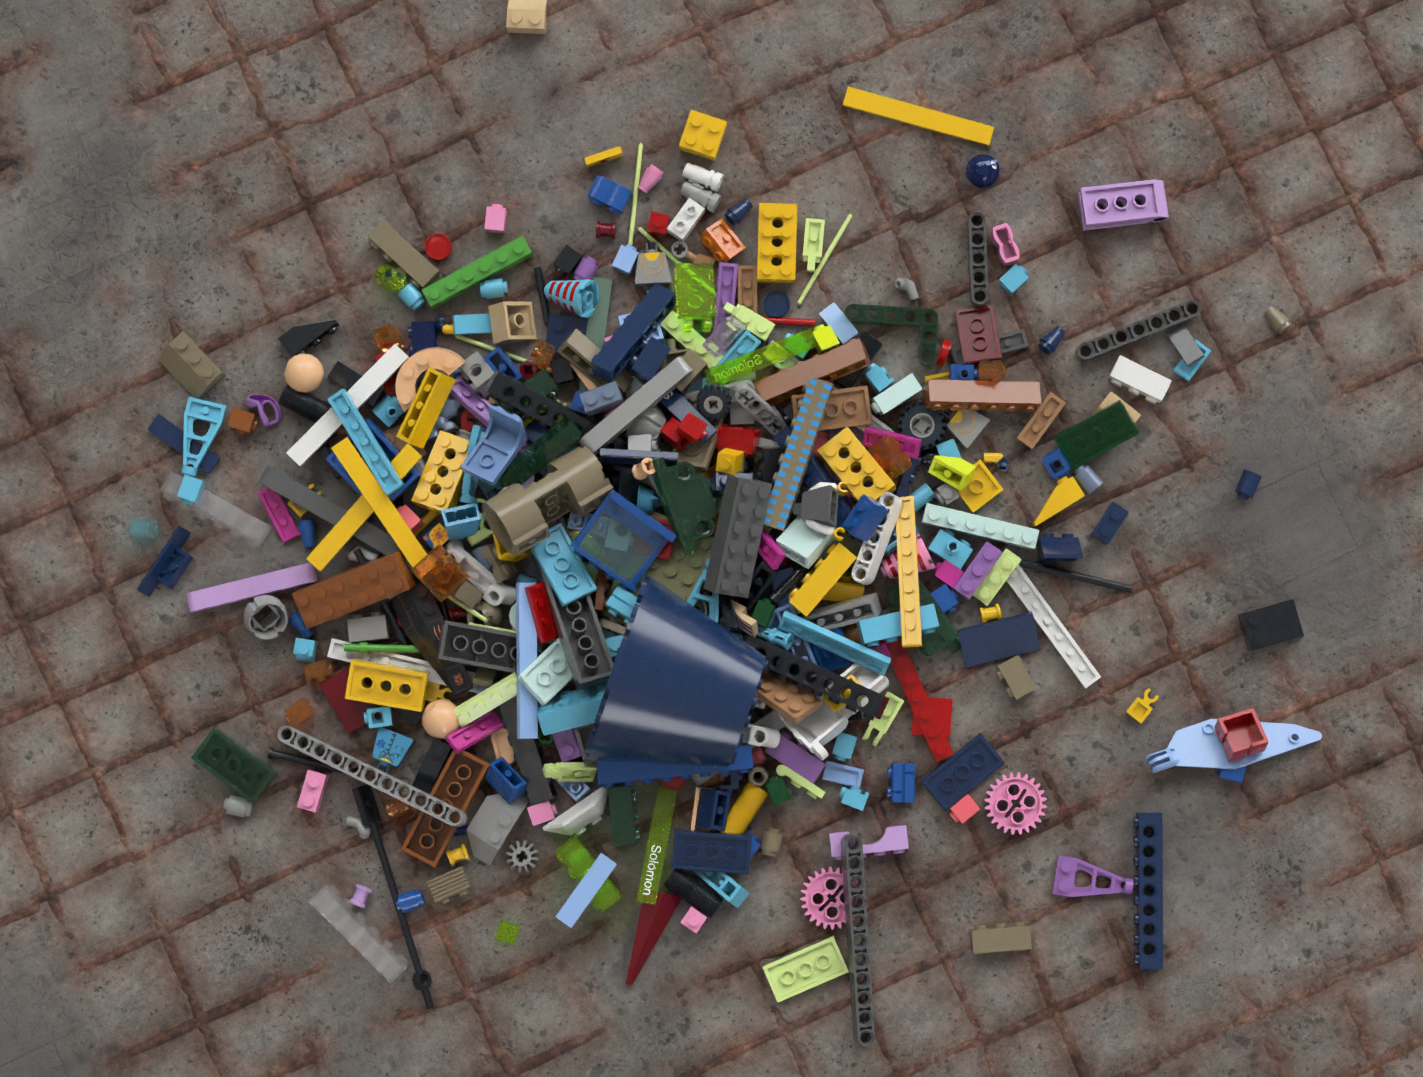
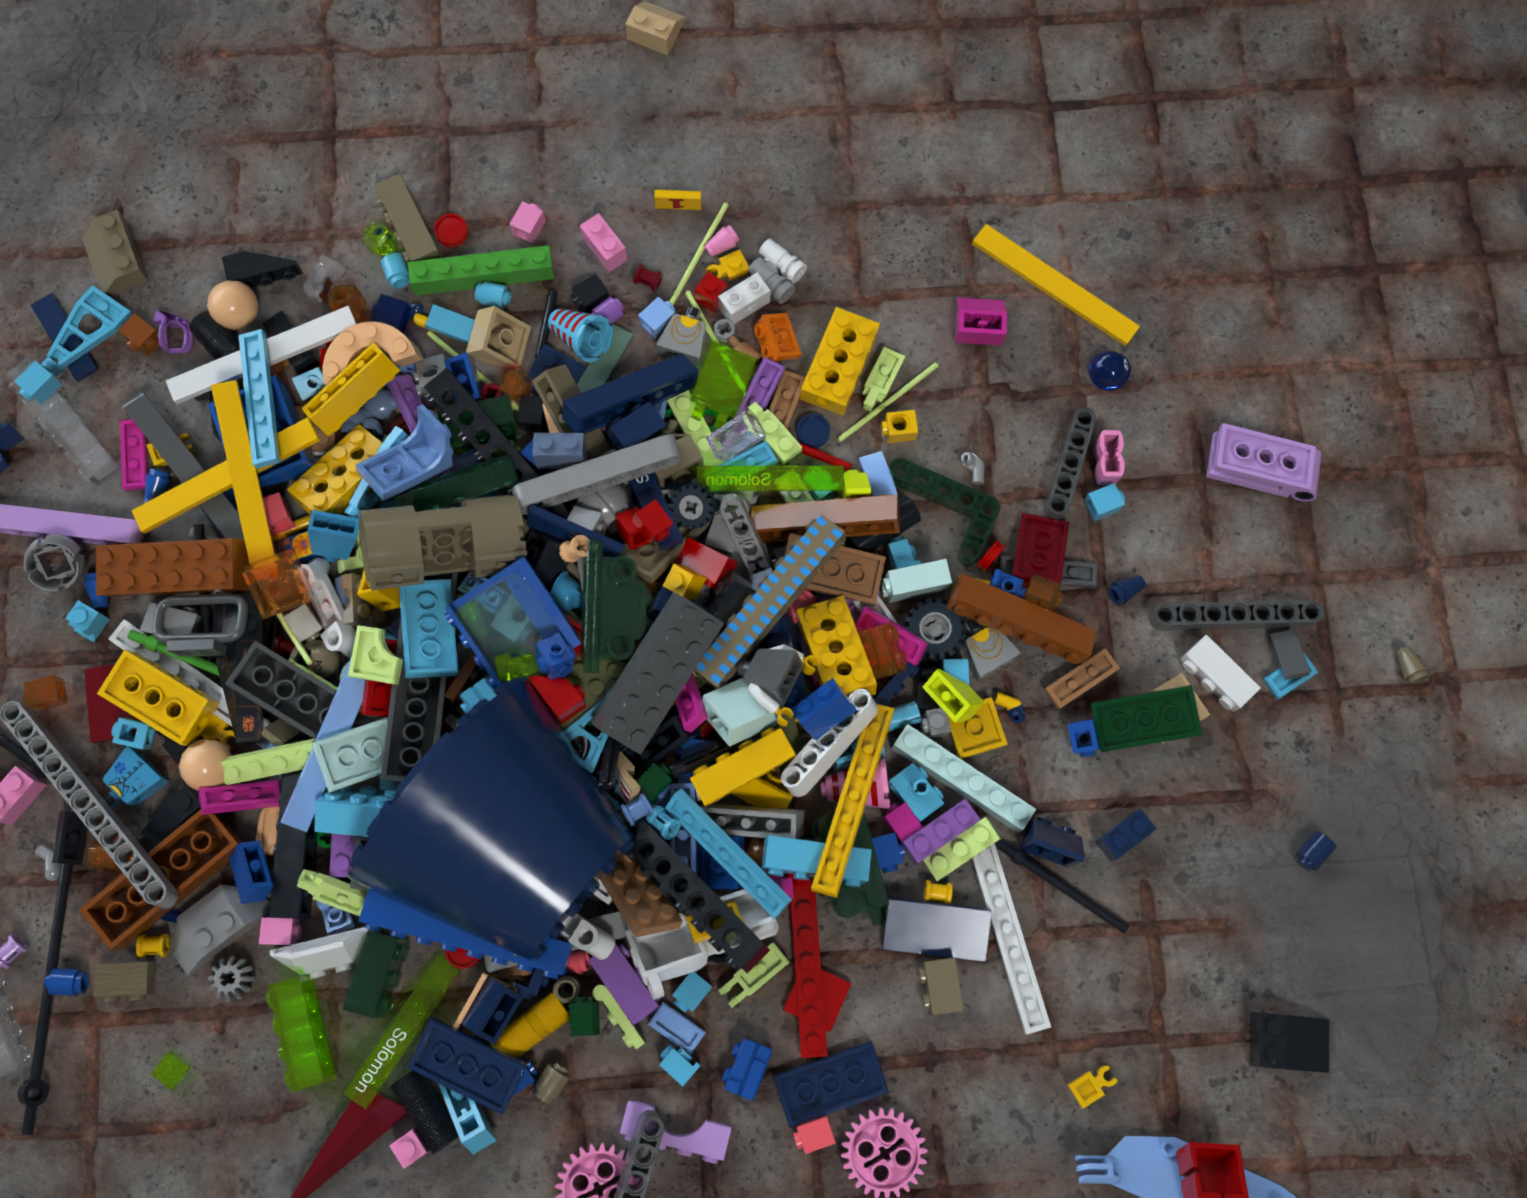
camera: 10 degrees right, 10 degrees down
clear orange brick [303,660,334,684] -> none
light blue tile [556,853,617,928] -> none
blue brick [588,175,632,215] -> none
yellow brick [679,110,727,161] -> none
dark blue cone [724,198,753,225] -> none
yellow slope [1033,476,1085,527] -> none
sand blue brick [1074,465,1103,495] -> none
none -> dark grey bar [152,593,248,657]
none -> clear leg [304,255,347,304]
none -> yellowish green tile [348,625,403,685]
none -> clear neon green rock [494,650,539,682]
none -> red slope [528,675,586,725]
none -> blue brick [536,633,576,680]
none -> bright pink brick [580,213,628,272]
none -> medium blue bush [620,793,654,826]
none -> yellow plate [706,249,750,282]
none -> yellow brick [881,410,918,443]
none -> dark pink slope [955,298,1007,346]

